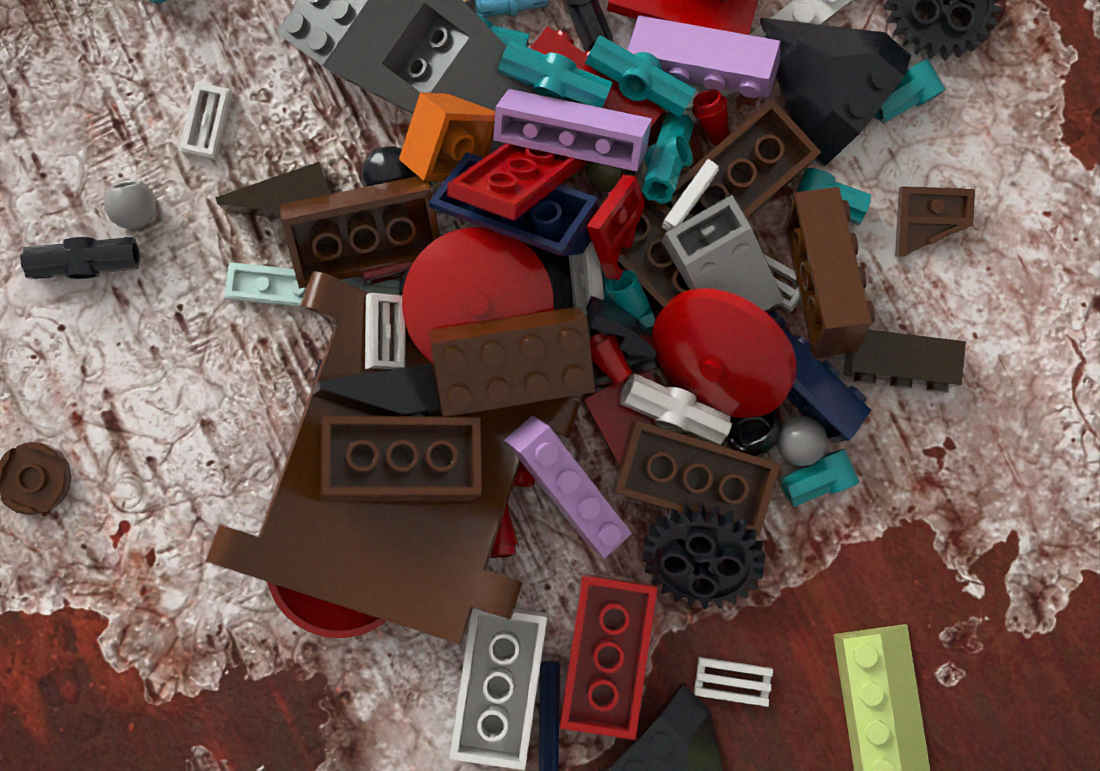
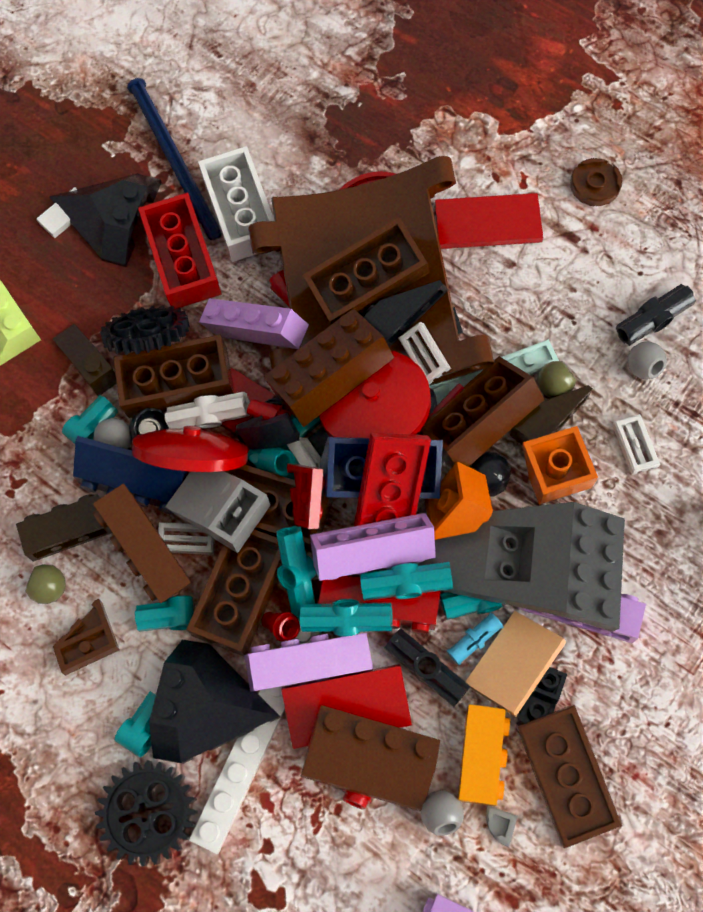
camera: 160 degrees right, 15 degrees down
white tile [661,159,719,232] -> none
white tile [693,657,773,707] -> none
none -> olive piece [25,564,66,604]
none -> dark brown slope [53,324,117,396]
none -> red tile [435,193,543,249]
none -> orange slope [523,426,598,505]
none -> olive piece [537,361,576,398]

